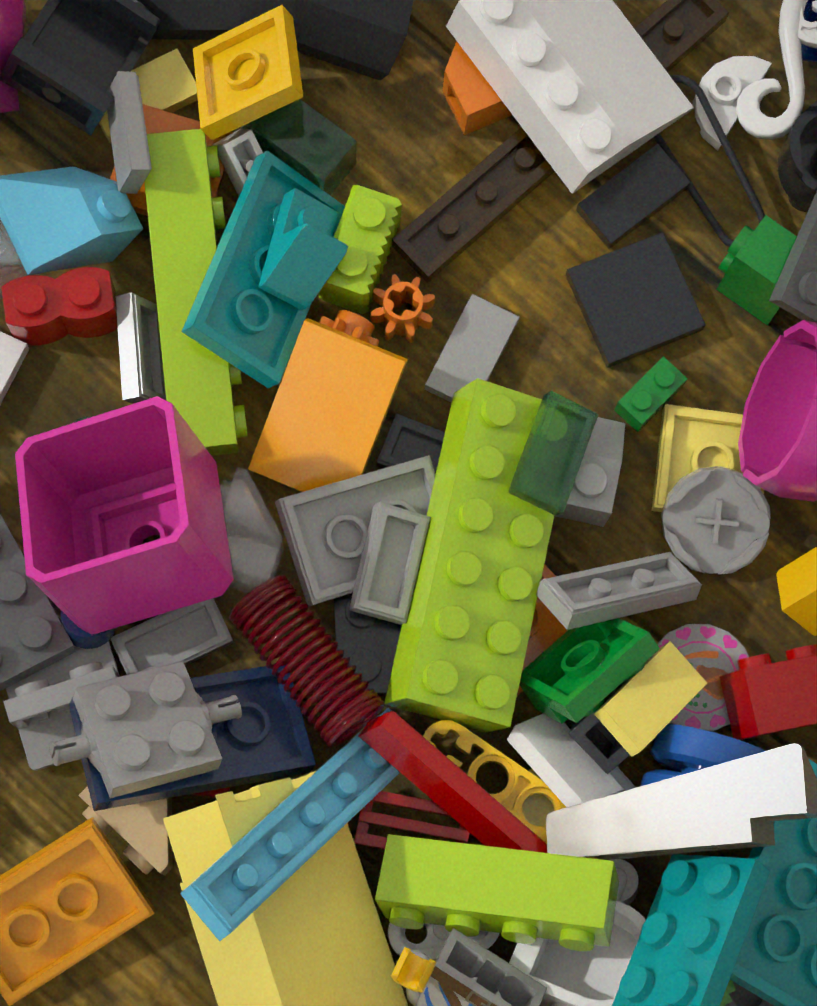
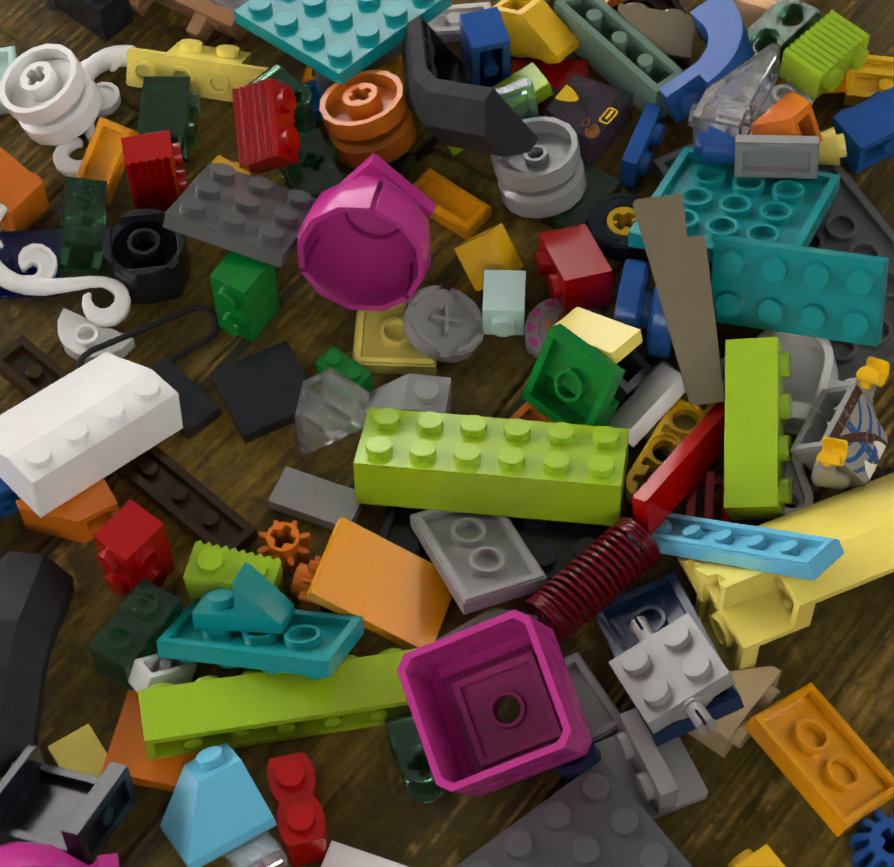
camera: 85 degrees left, 20 degrees down
light grey tile [107,71,152,194] -> none
light grey tile [115,292,166,404] -> none
yellow plate [193,5,303,140] -> none
light grey tile [349,502,430,625] -> none
clear green tile [508,391,599,516] -> none
light grey tile [536,552,702,630] -> none
none -> red brick [93,499,175,604]
none -> clear slope [294,368,370,454]
none -> light aqua brick [482,270,526,337]

